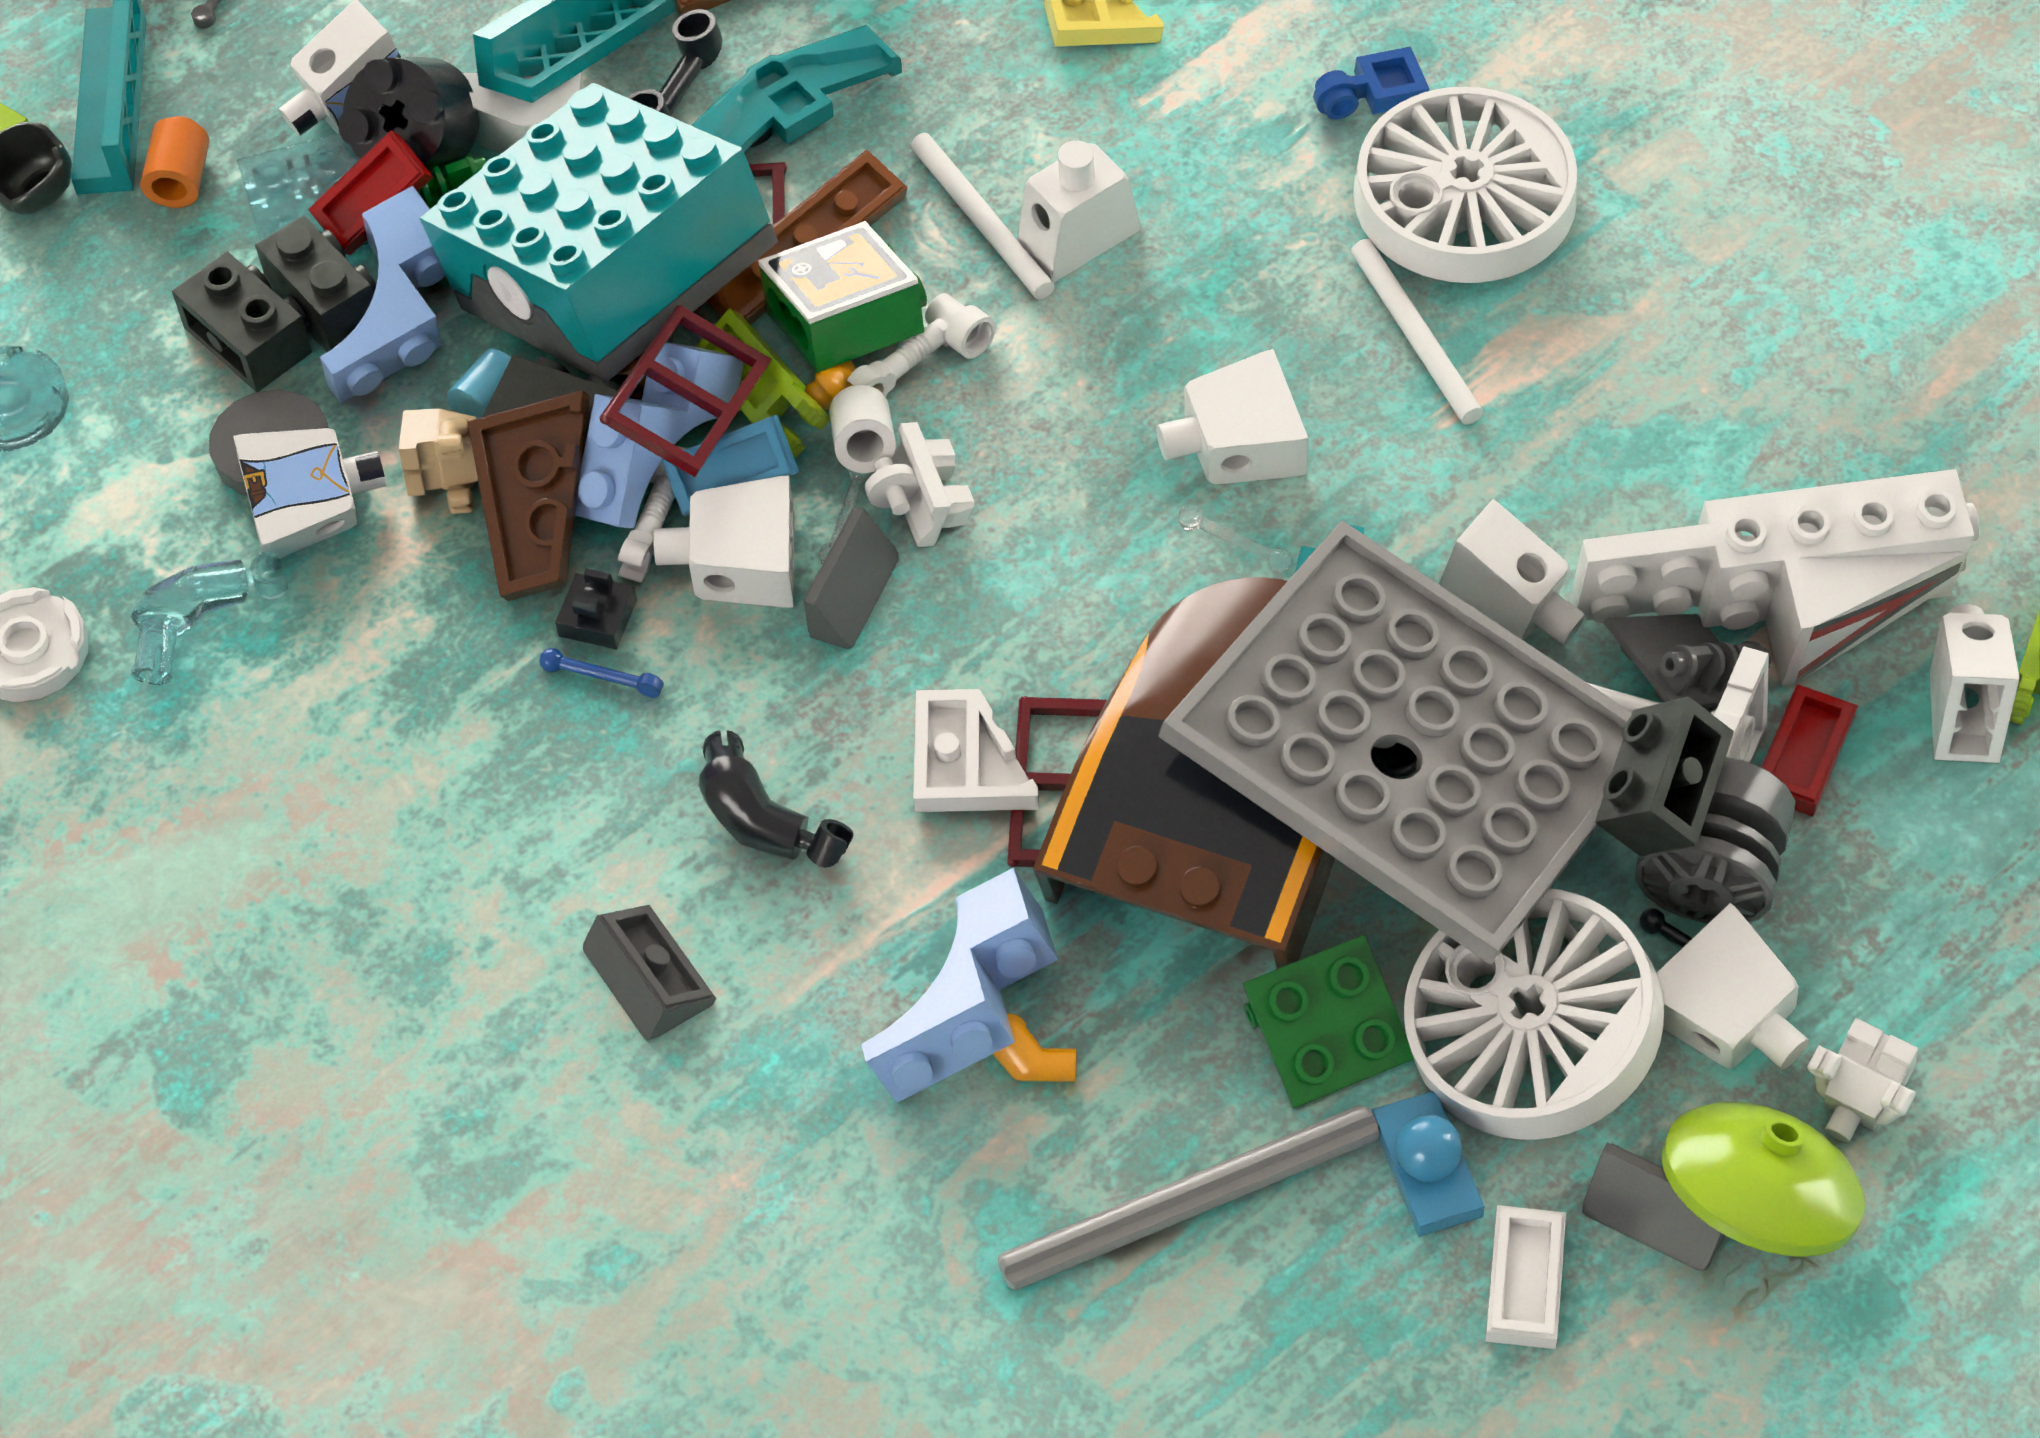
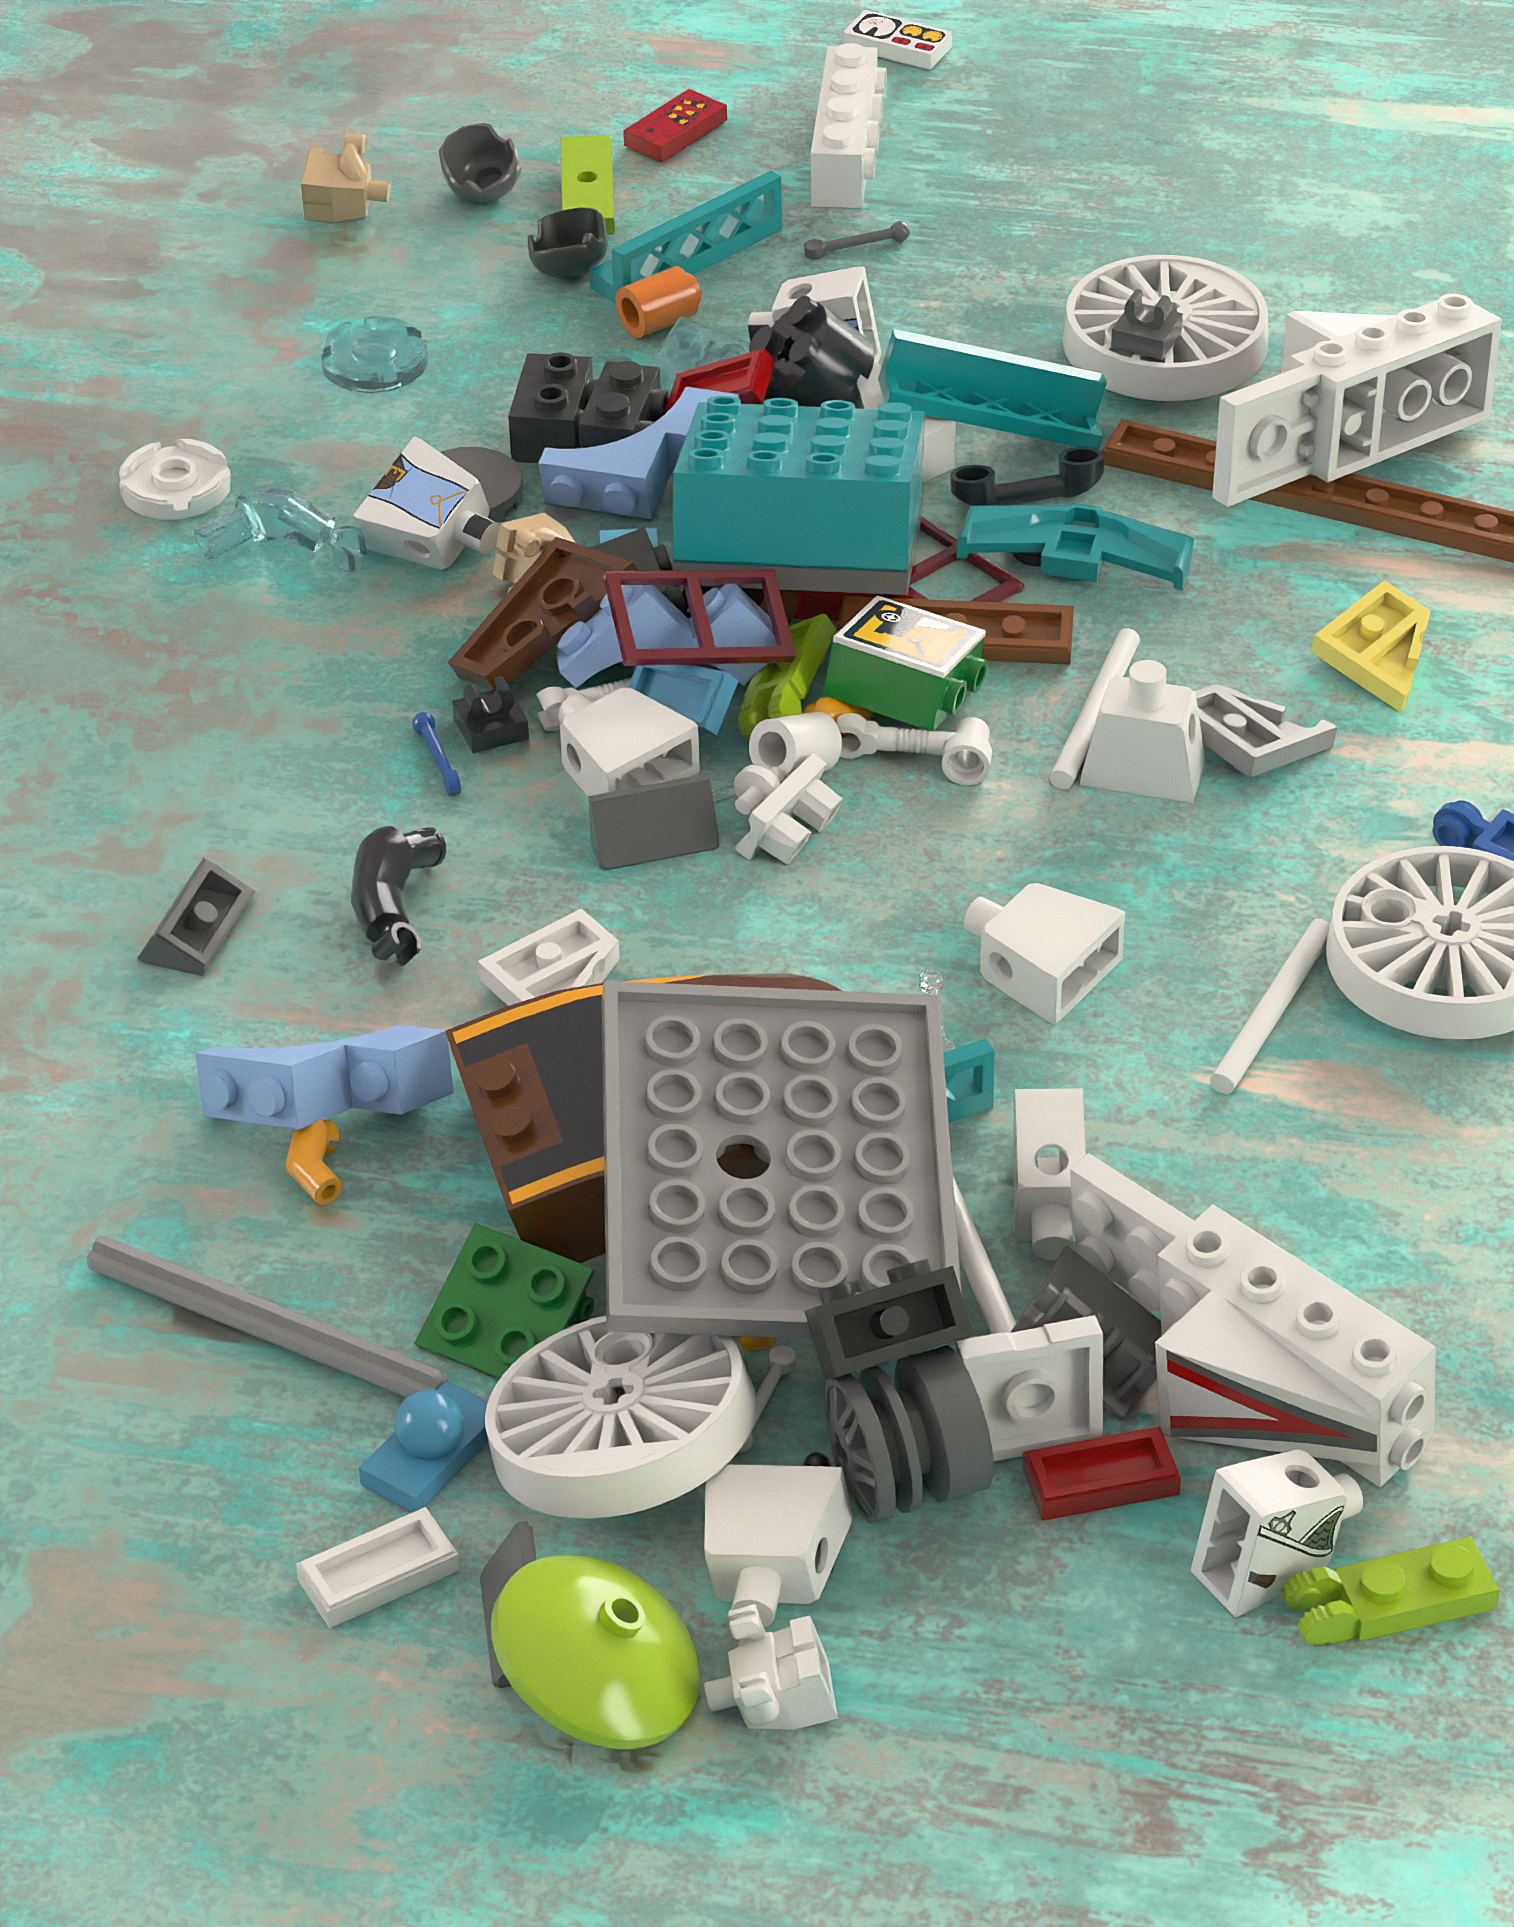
camera: 50 degrees right, 15 degrees down
none -> light grey wing [1194,683,1337,778]

